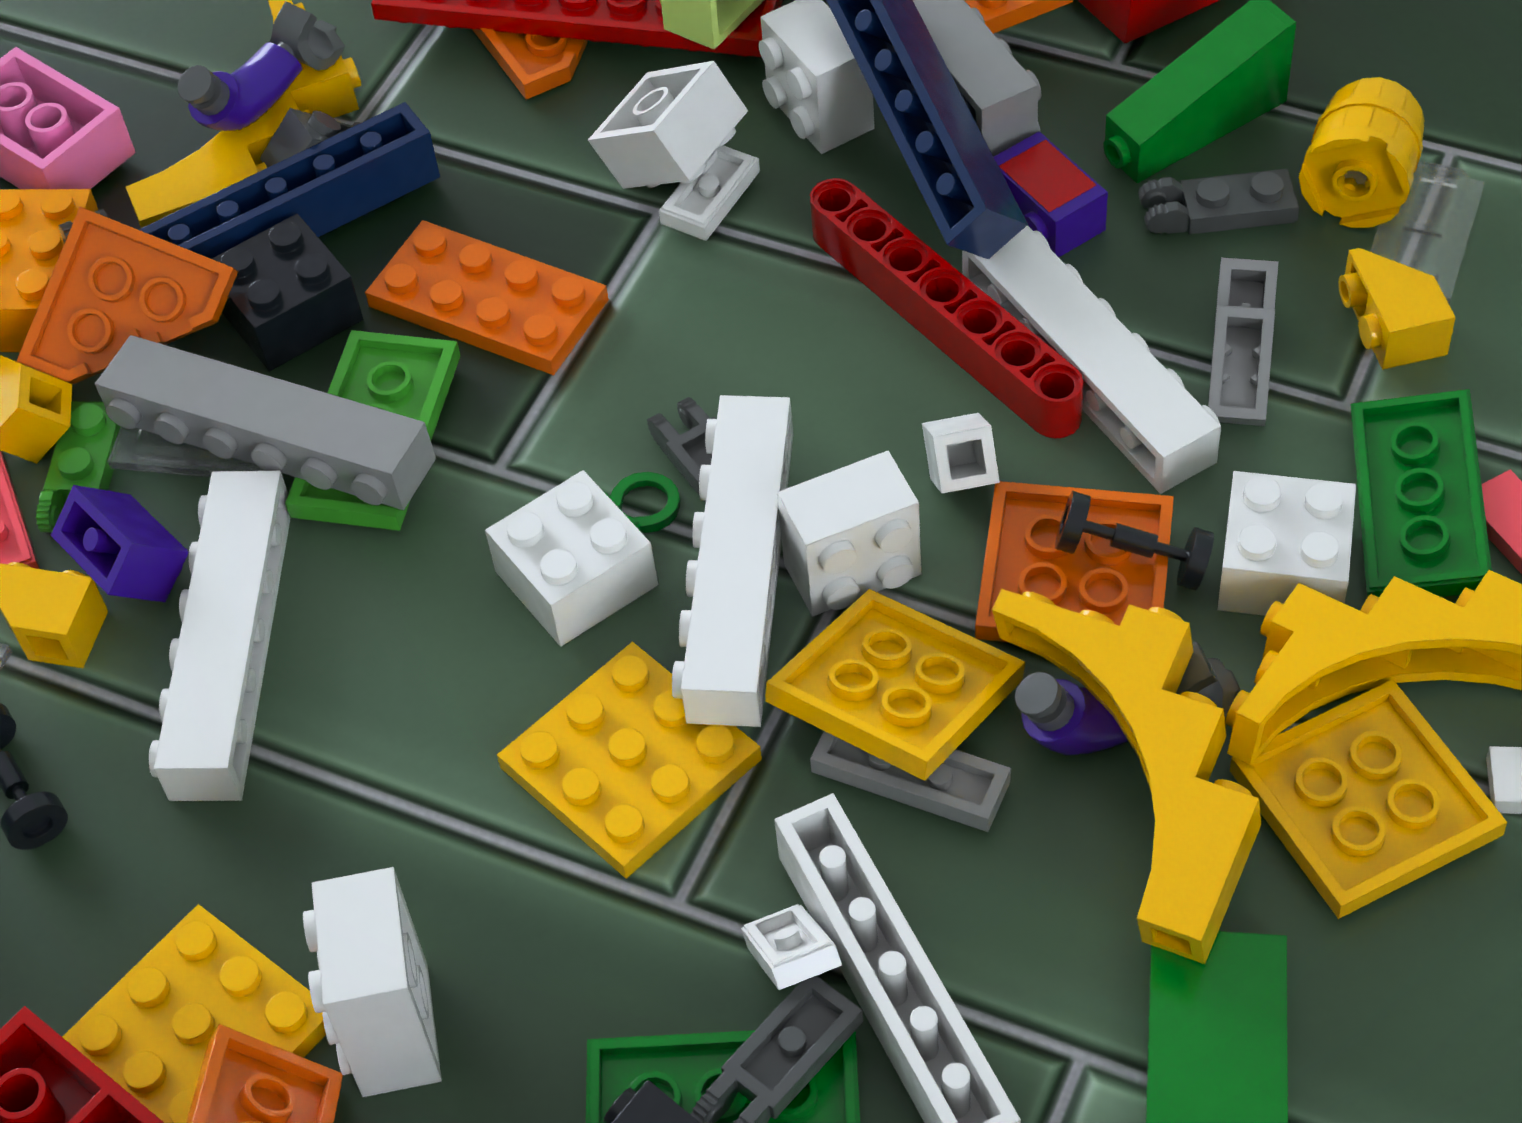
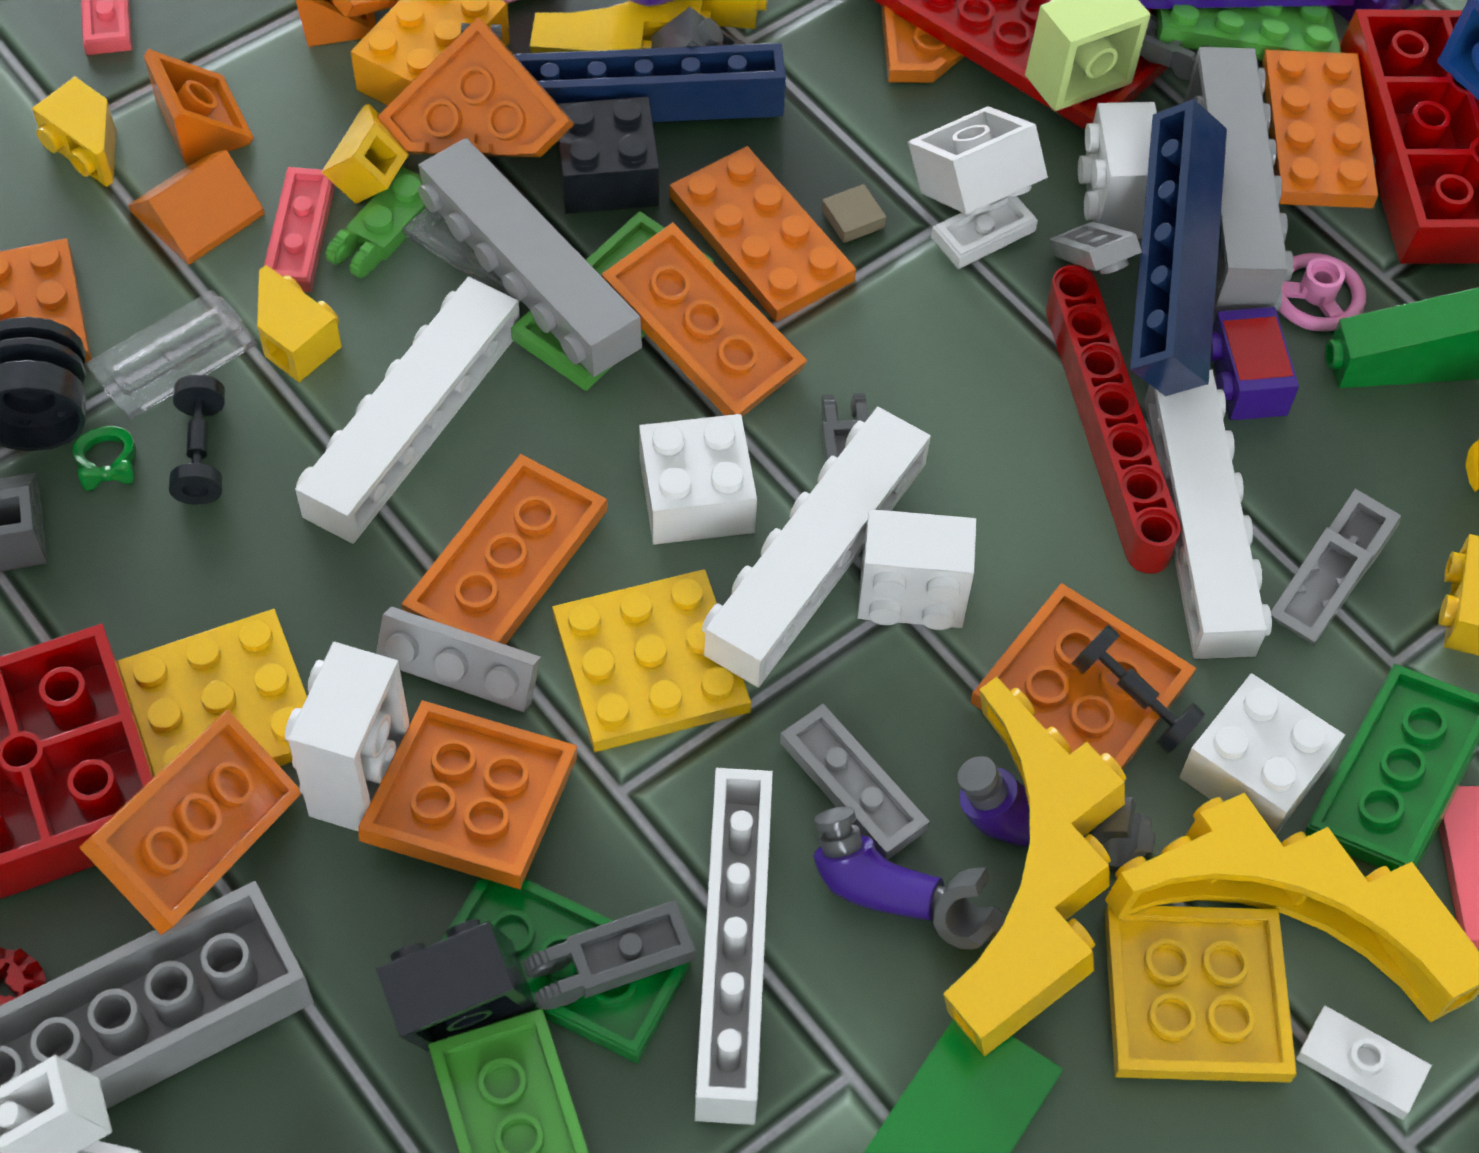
camera: 20 degrees right, 5 degrees up
dark purple brick [50,485,189,602] -> none
green piece [603,472,680,534] -> none
white plate [741,904,842,990] -> none
yellow plate [765,589,1025,781] -> none
white brick [922,413,1000,494] -> none
dark grey hinge [1138,168,1299,235] -> none
none -> orange plate [358,700,578,889]
none -> light grey plate [376,607,541,712]
none -> orange plate [402,454,608,645]
none -> orange plate [601,222,807,417]
none -> piece [813,806,1005,950]
none -> dark tan tile [822,184,887,243]
none -> light grey plate [1049,221,1142,274]
none -> bright pink piece [1279,253,1366,332]

